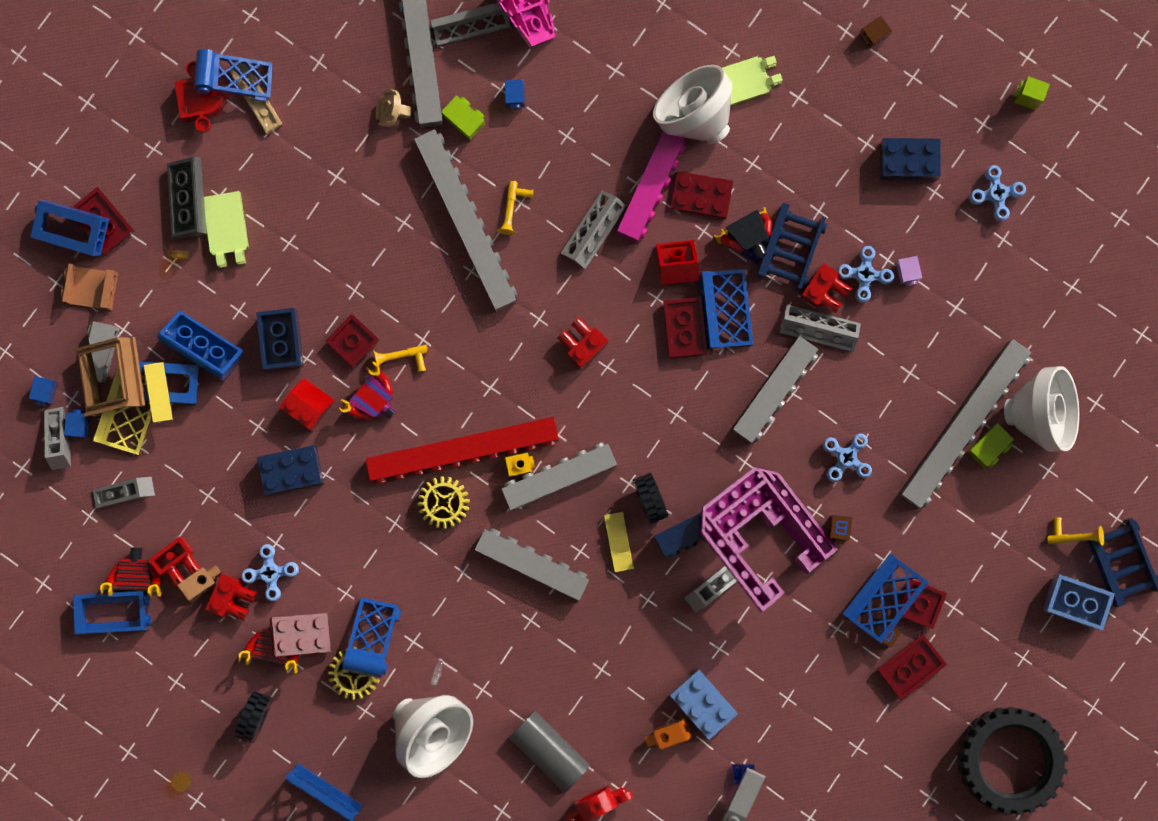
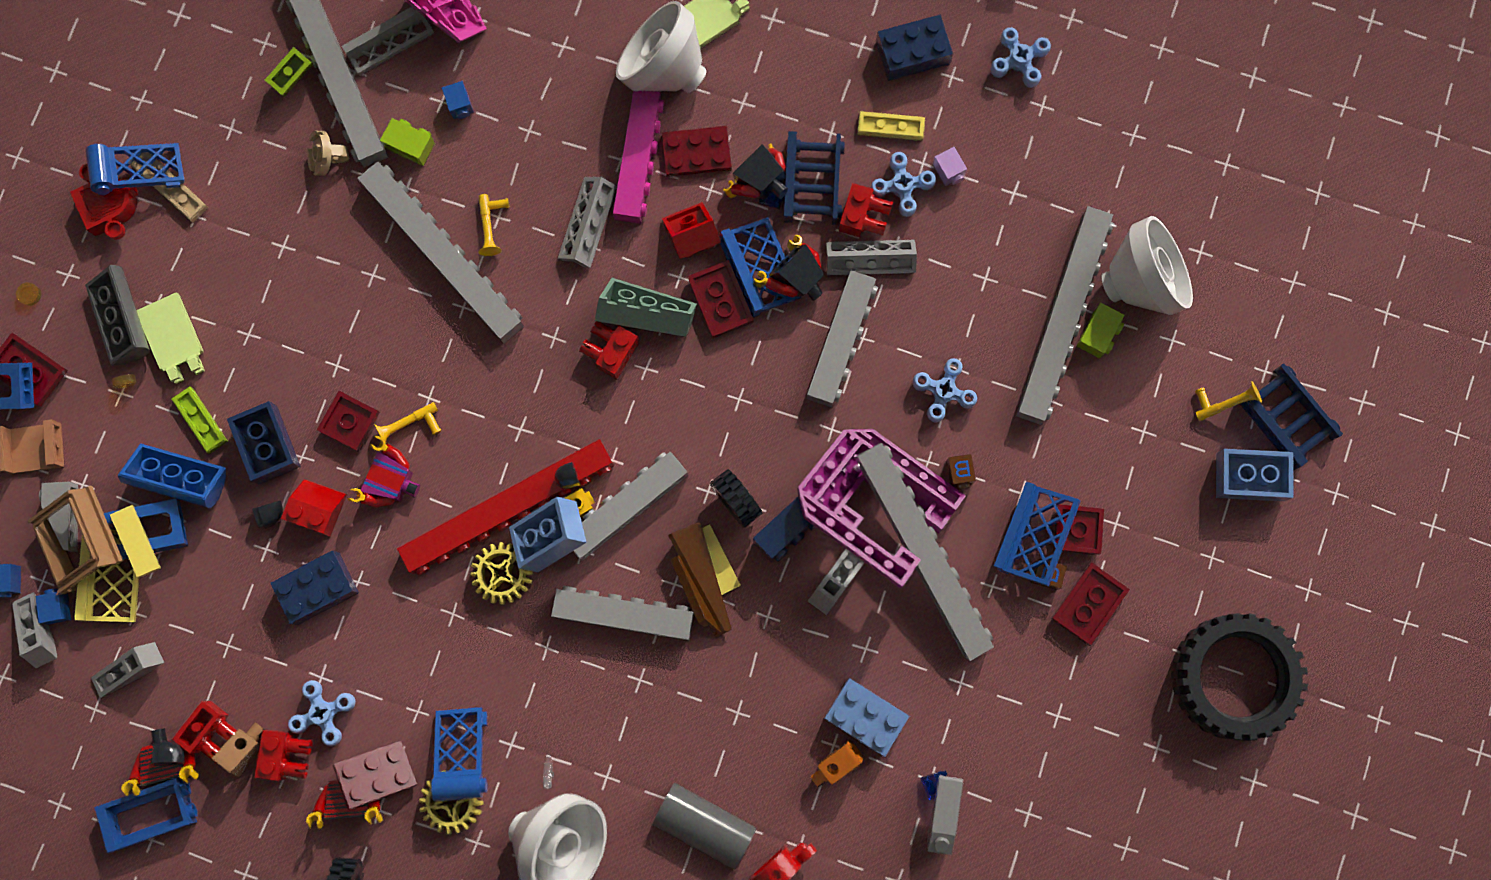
camera: 15 degrees left, 5 degrees down
none -> clear yellow tile [16,282,41,306]
none -> black piece [152,741,185,766]
none -> lime tile [171,386,228,454]
none -> black piece [252,500,283,529]
none -> lime brick [265,47,312,97]
none -> medium blue brick [509,497,587,572]
none -> black piece [554,462,580,489]
none -> sand green wedge [595,278,697,337]
none -> reddish brown wedge [668,522,732,637]
none -> black torso [753,235,823,301]
none -> light grey brick [854,443,994,661]
none -> light yellow tile [858,111,925,141]

